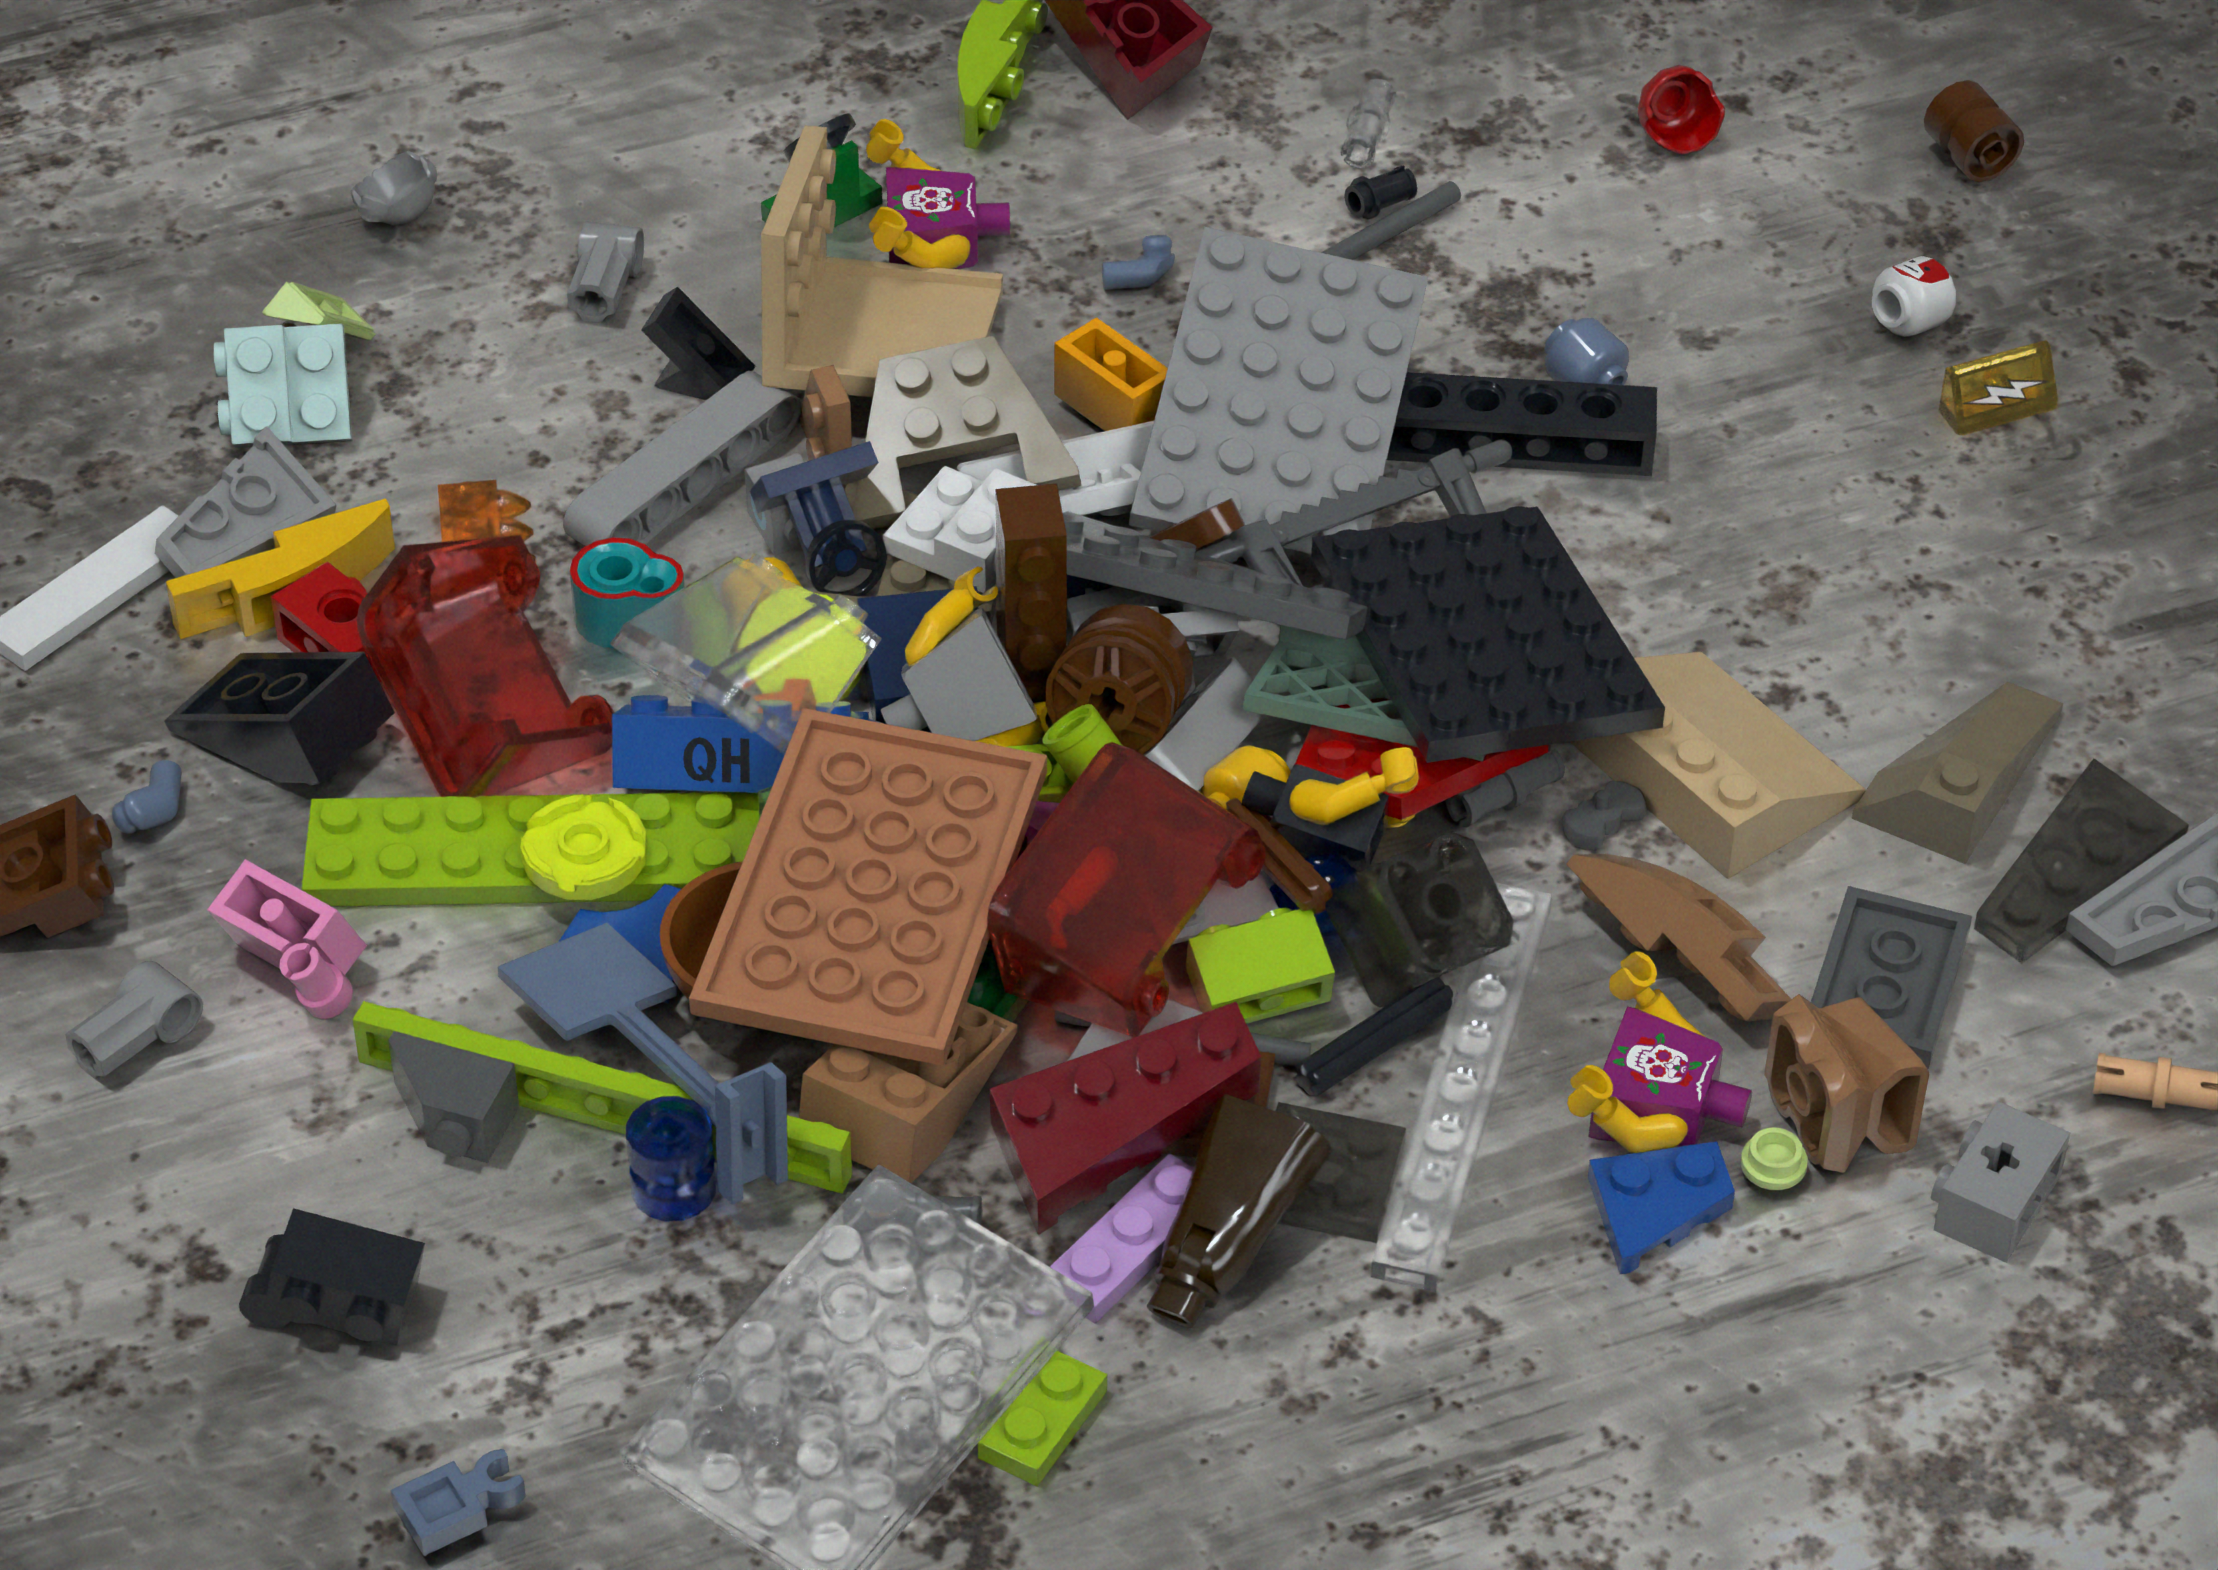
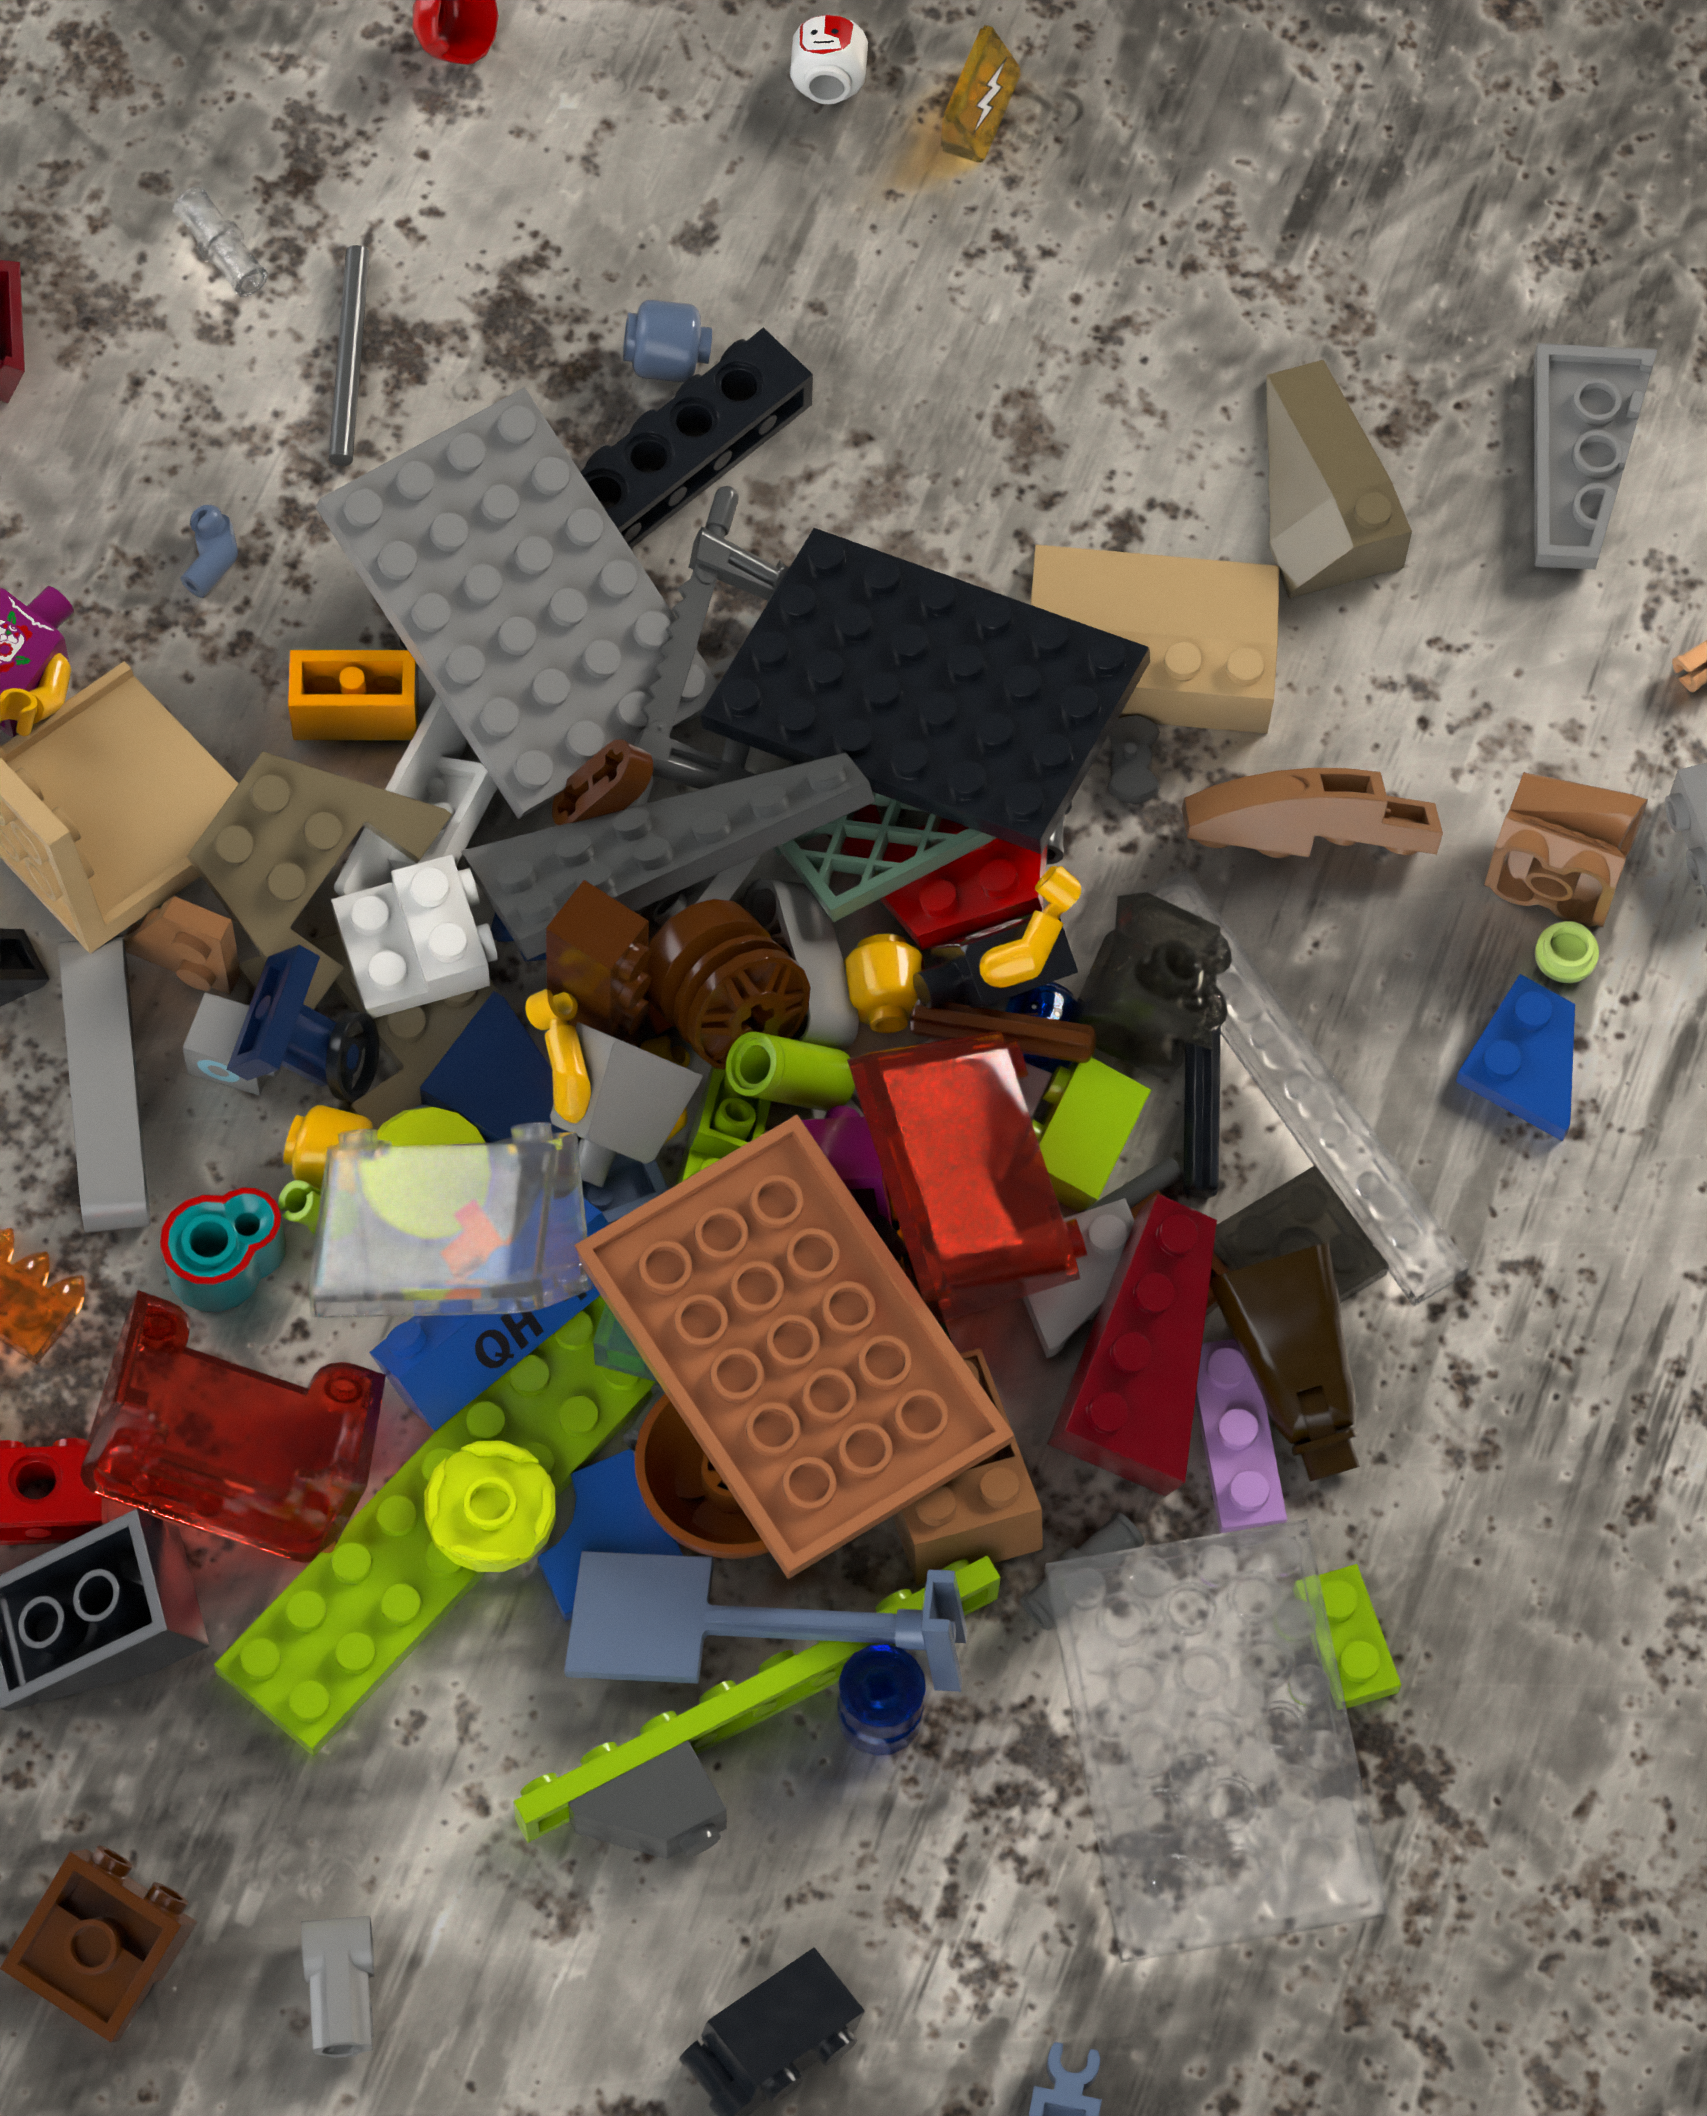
camera: 50 degrees left, 20 degrees up
sand blue arm [112,760,182,834] -> none
bright pink hinge [207,859,367,1019] -> none
black pin [1344,165,1418,220] -> none
torso [1567,951,1752,1153] -> none
dark grey plate [1811,886,1972,1069] -> none
clear smoke wing [1974,758,2189,964] -> none

